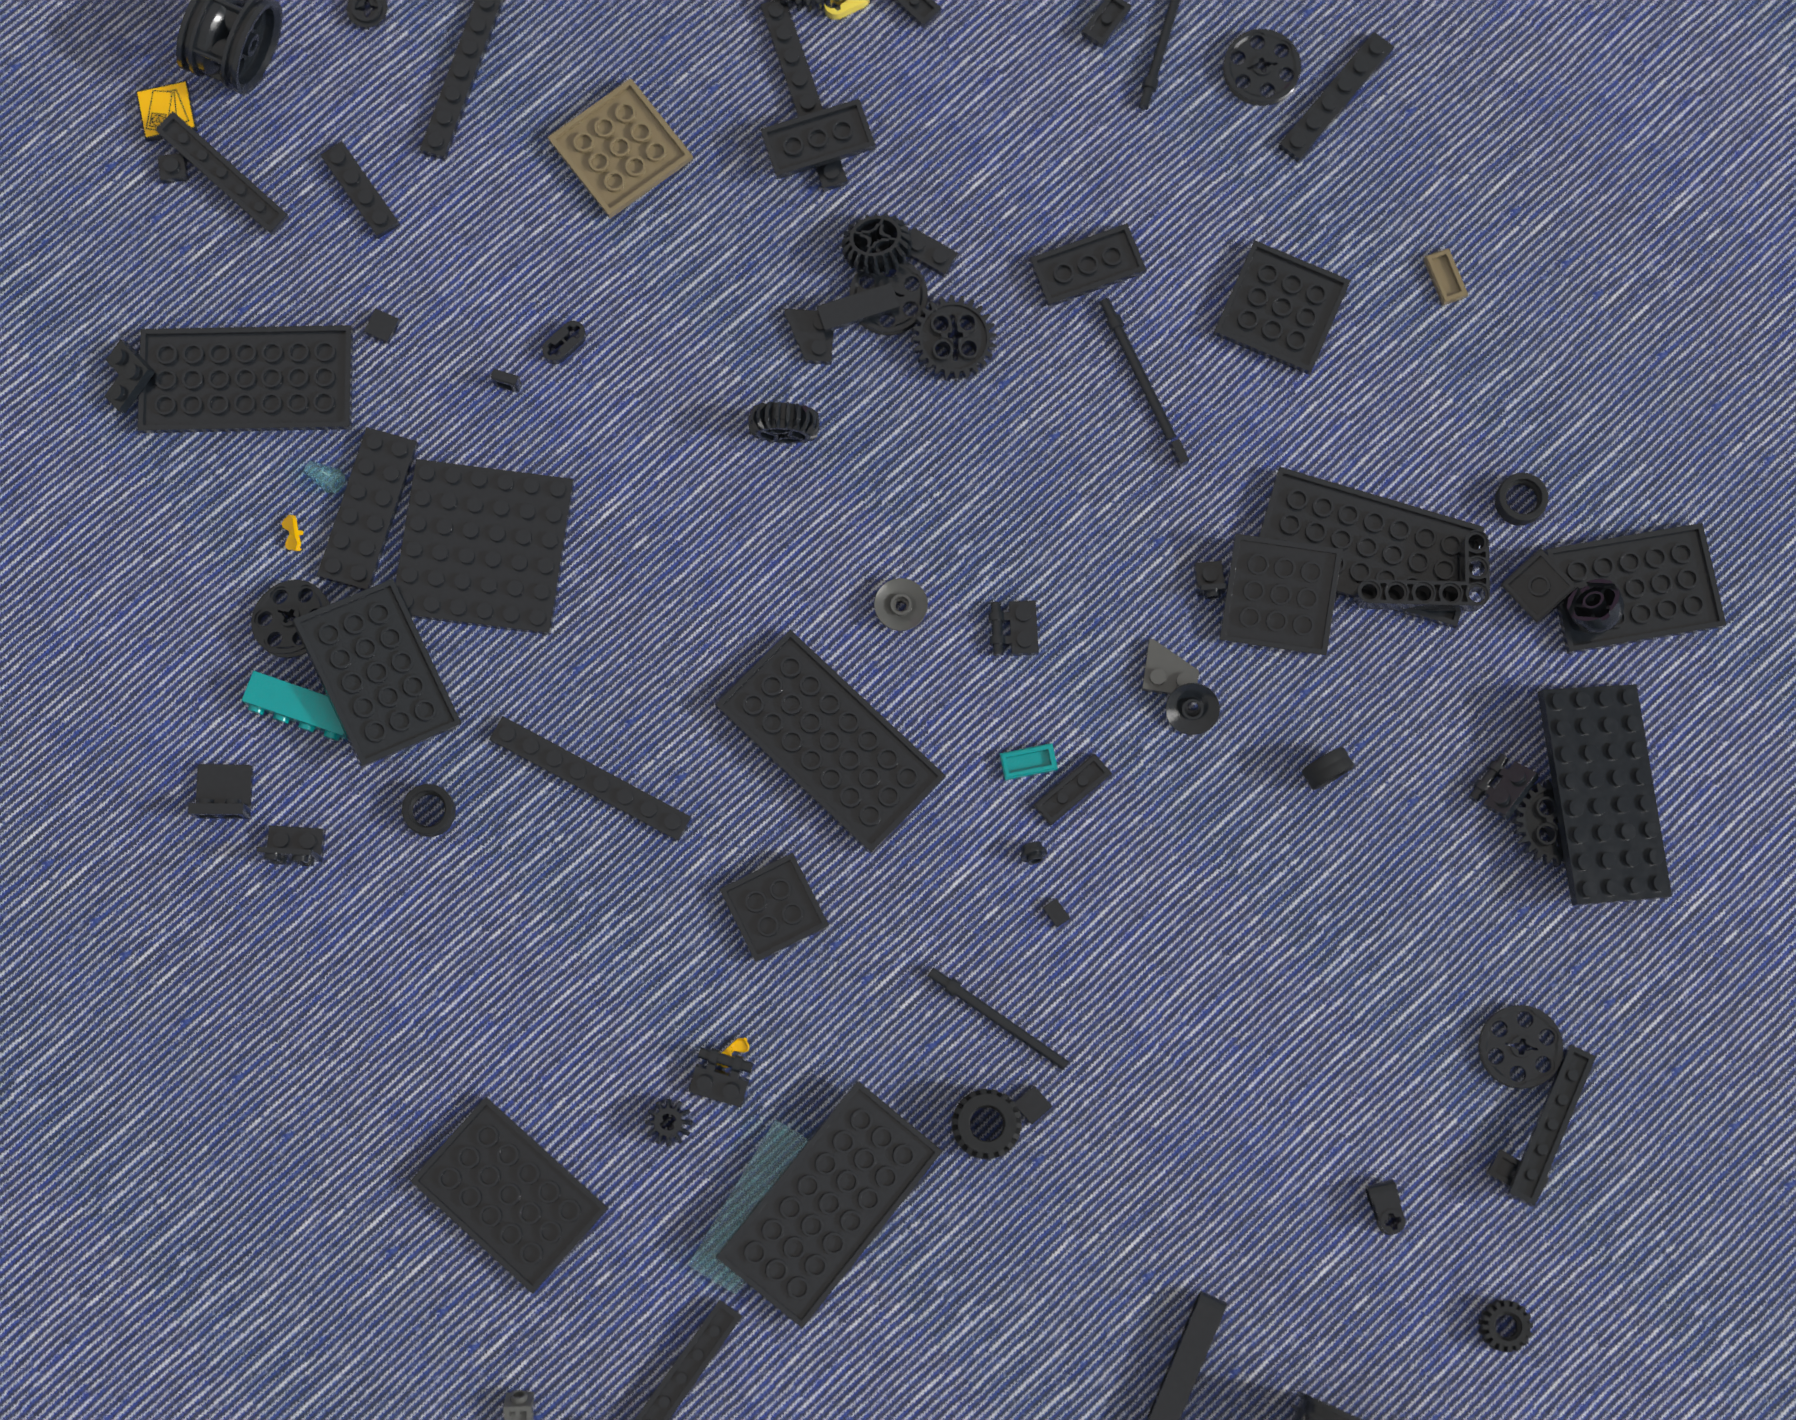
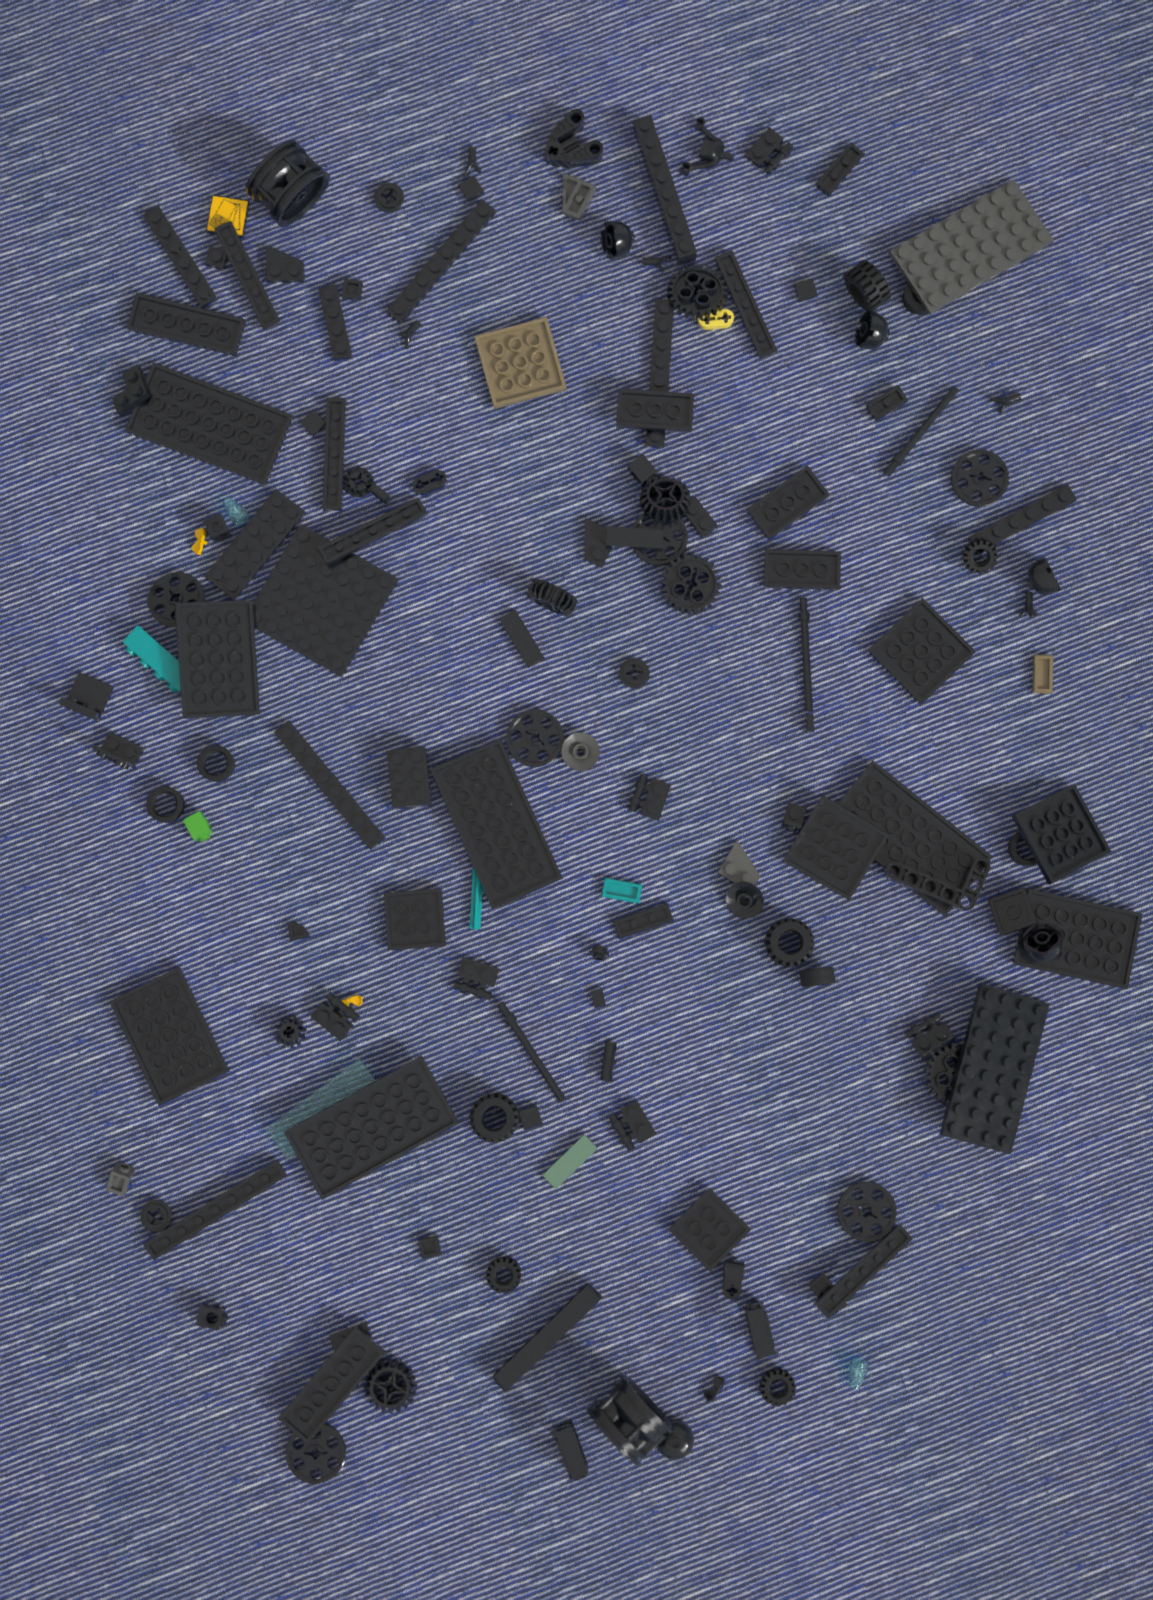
camera: 25 degrees right, 5 degrees up
none -> black plate [127,293,246,357]
none -> black plate [143,205,218,309]
none -> black tyre [146,786,185,823]
none -> bright green brick [183,811,214,843]
none -> black brick [204,514,232,543]
none -> black wing [266,246,305,283]
none -> black tile [287,922,310,941]
none -> black plate [318,497,428,565]
none -> black plate [322,398,346,511]
none -> black plate [342,278,363,301]
none -> black gear [344,467,374,497]
none -> black brick [387,746,433,810]
none -> black bar [398,320,422,349]
none -> black tile [418,1235,442,1259]
none -> black plate [453,957,500,1000]
none -> teal axle [469,867,483,930]
none -> black tyre [486,1256,522,1294]
none -> black tile [499,609,545,668]
none -> black wedge [506,709,564,767]
none -> sand green tile [543,1134,598,1189]
none -> black pin [600,1042,617,1082]
none -> black plate [609,1100,656,1151]
none -> black gear [619,658,650,689]
none -> black brick [628,454,657,487]
none -> black plate [668,1187,751,1272]
none -> black piece [704,1377,725,1402]
none -> black window [743,1300,779,1359]
none -> black plate [746,465,830,540]
none -> black tyre [764,918,815,967]
none -> clear light blue cone [849,1358,869,1389]
none -> black tyre [962,537,998,574]
none -> black plate [1012,784,1111,885]
none -> black bar [1019,592,1038,618]
none -> black cylinder [1026,556,1061,595]

